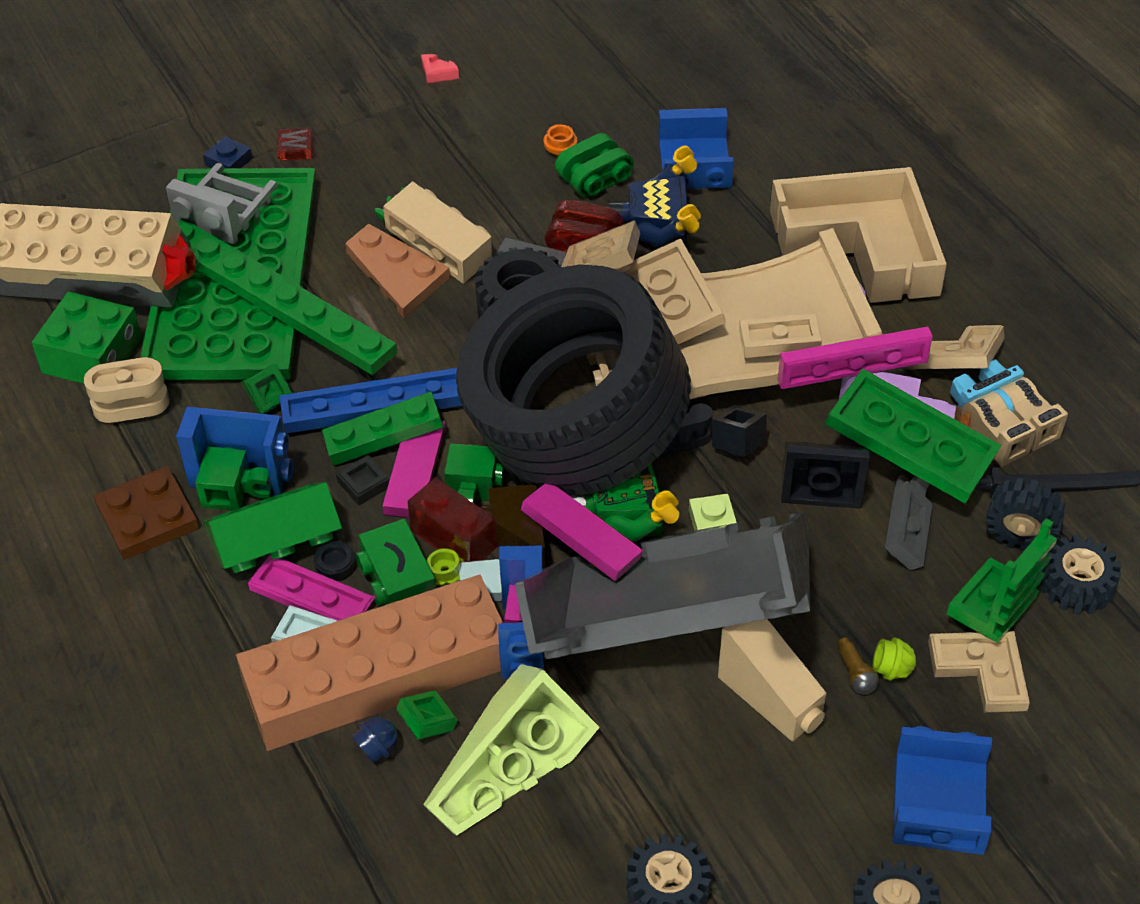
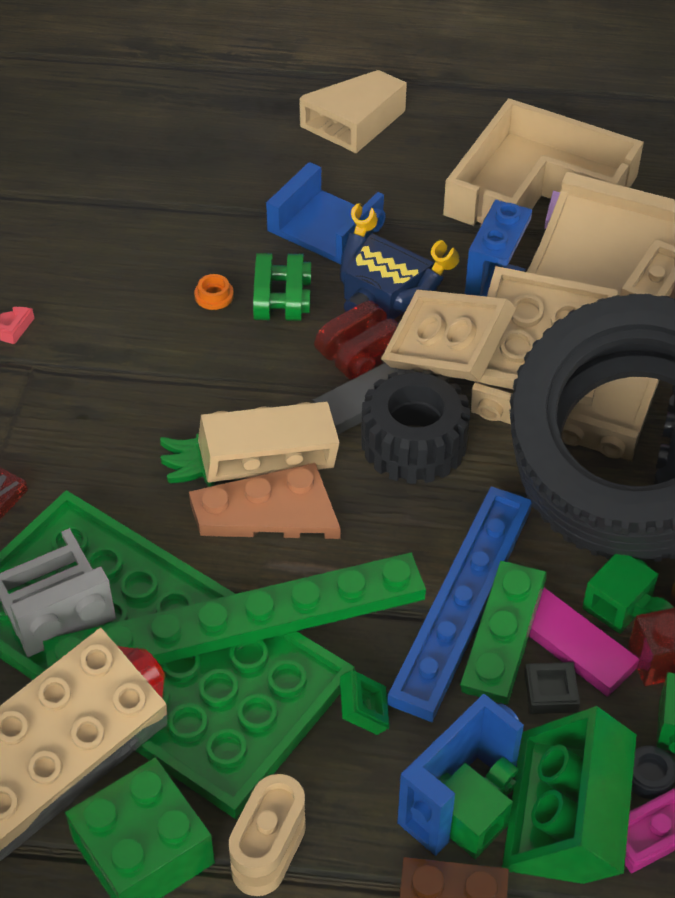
camera: 55 degrees left, 0 degrees up
none -> tan slope [300,70,407,153]
none -> blue panel [465,200,532,297]

